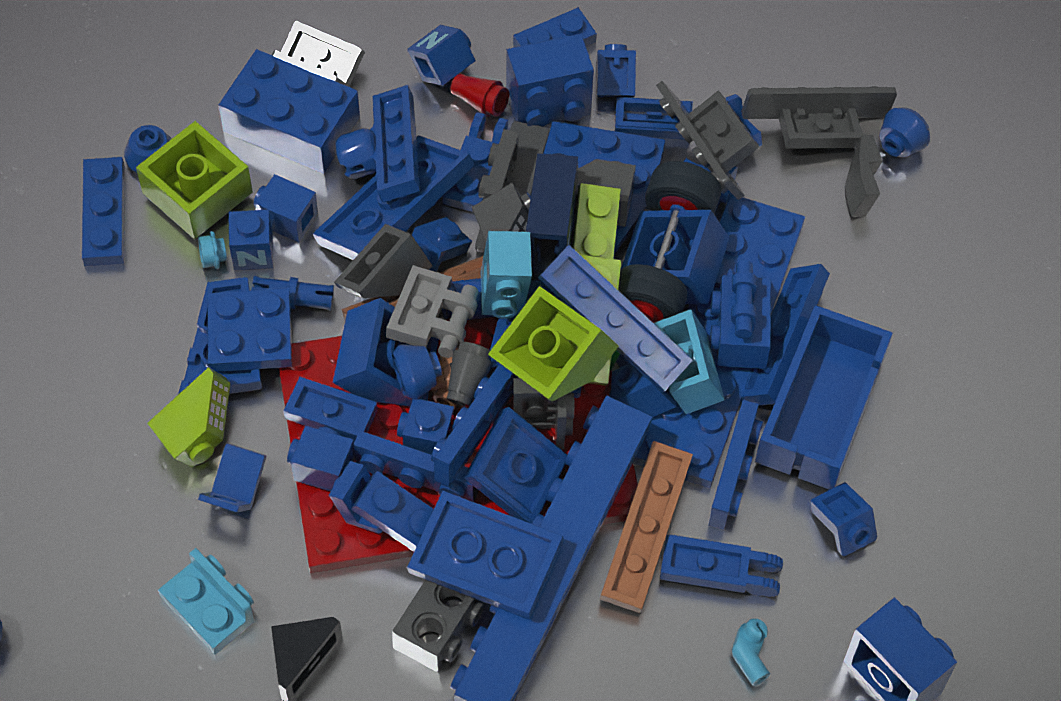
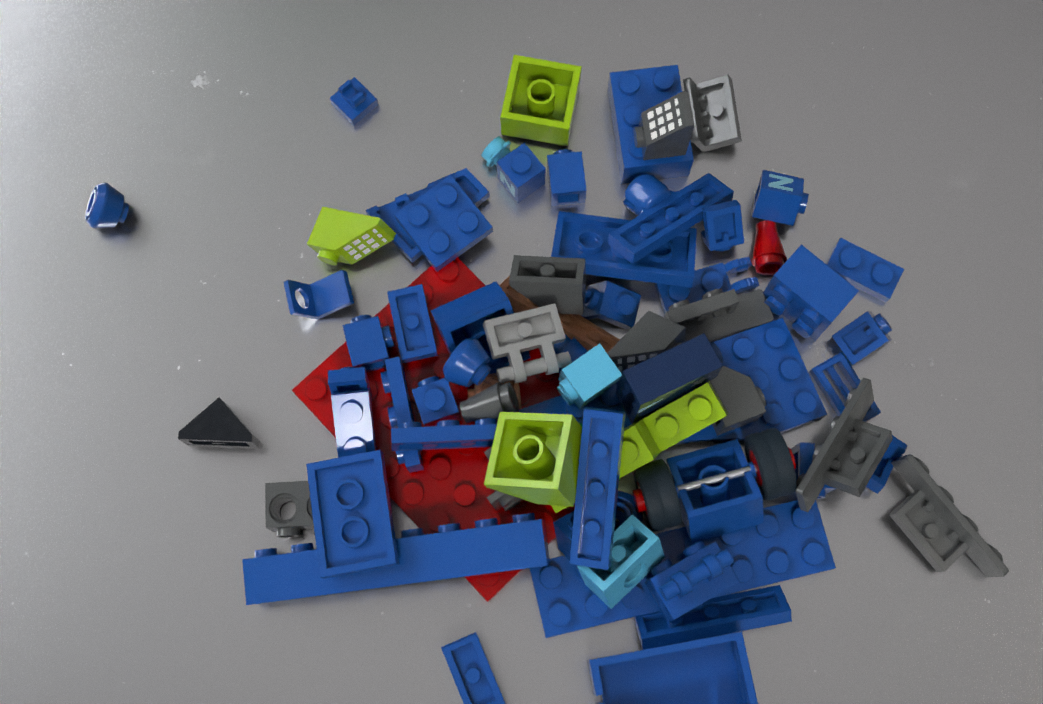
camera: 60 degrees right, 15 degrees up
blue plate [82,157,125,266] -> none
blue cone [124,125,172,173] -> none
medium azure bracket [158,548,255,655] -> none
blue pin [251,276,334,311] -> none
blue plate [464,407,567,524] -> none
nougat plate [600,441,693,613] -> none
blue plate [708,400,763,530] -> none
dark grey slope [845,135,883,217] -> none
blue cone [879,107,930,157] -> none
none -> blue tile [330,77,379,126]
none -> dark grey slope [633,91,694,160]
none -> blue bracket [701,200,744,251]

